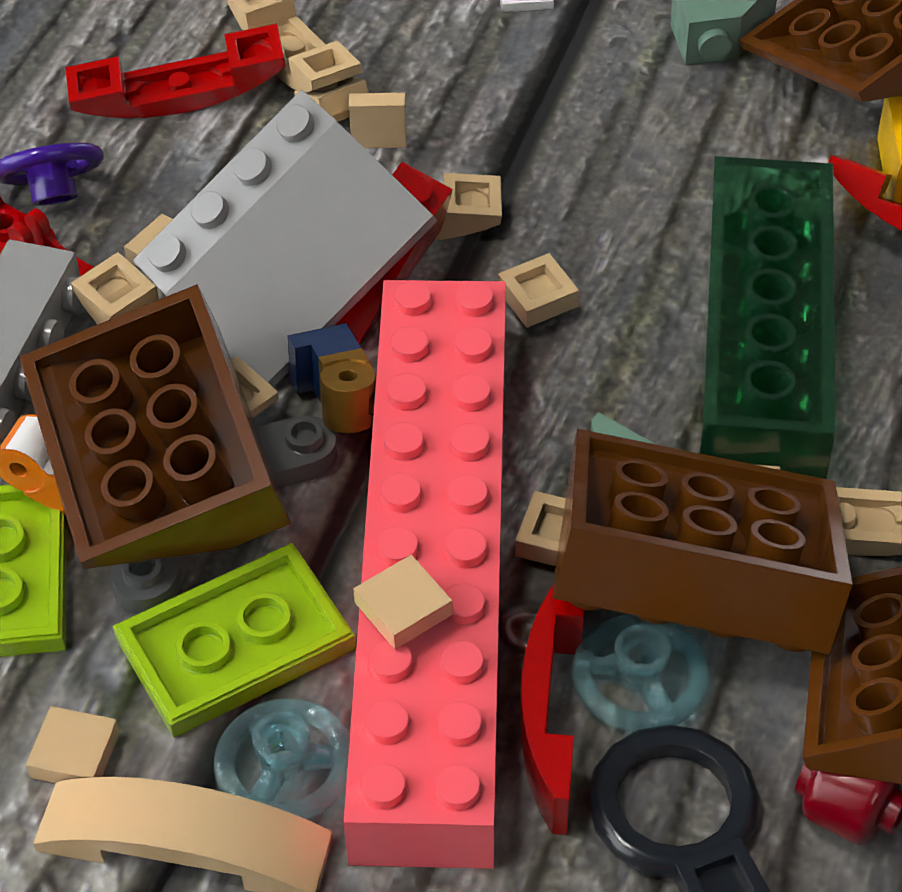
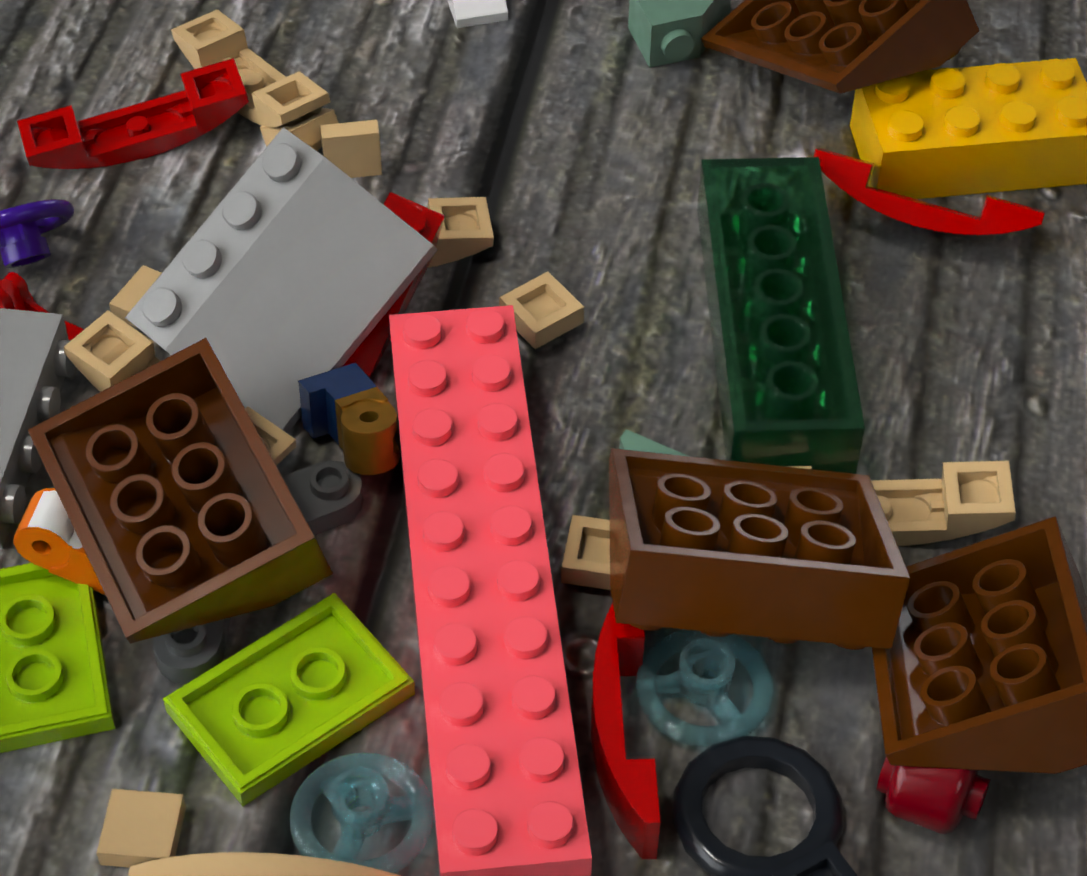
camera: 10 degrees left, 0 degrees up
tan tile [353,554,453,649] -> none

